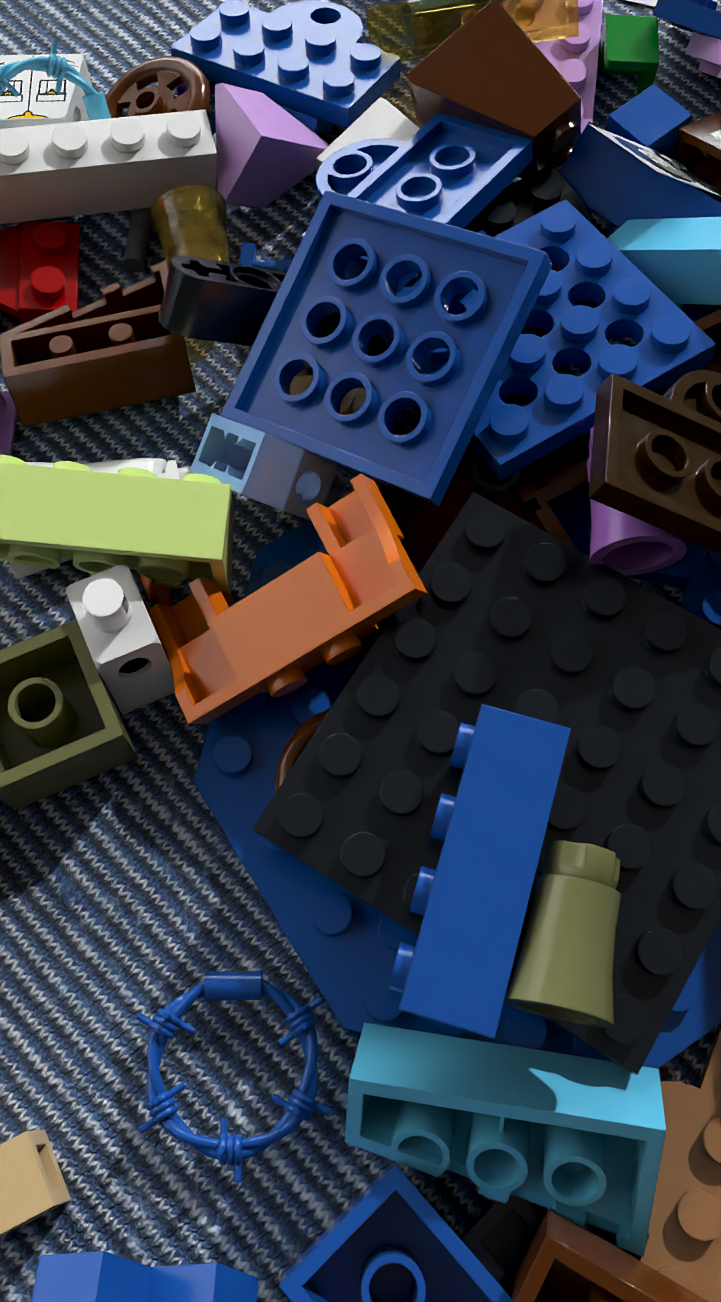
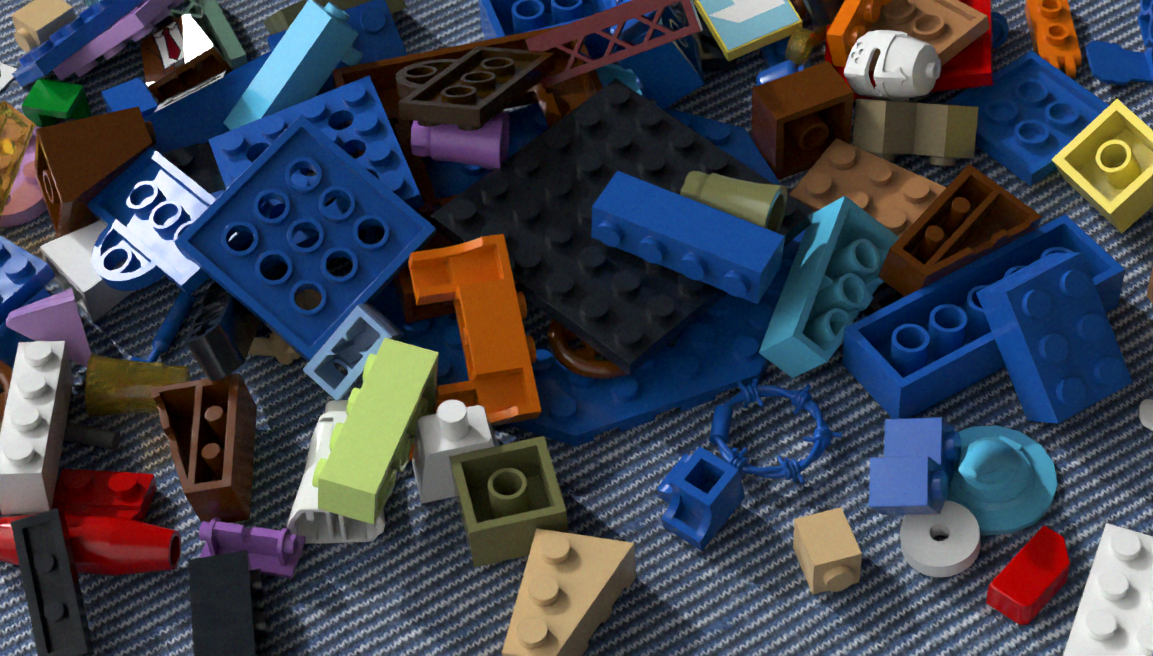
camera: 75 degrees left, 20 degrees down
none -> blue brick [656,446,745,551]

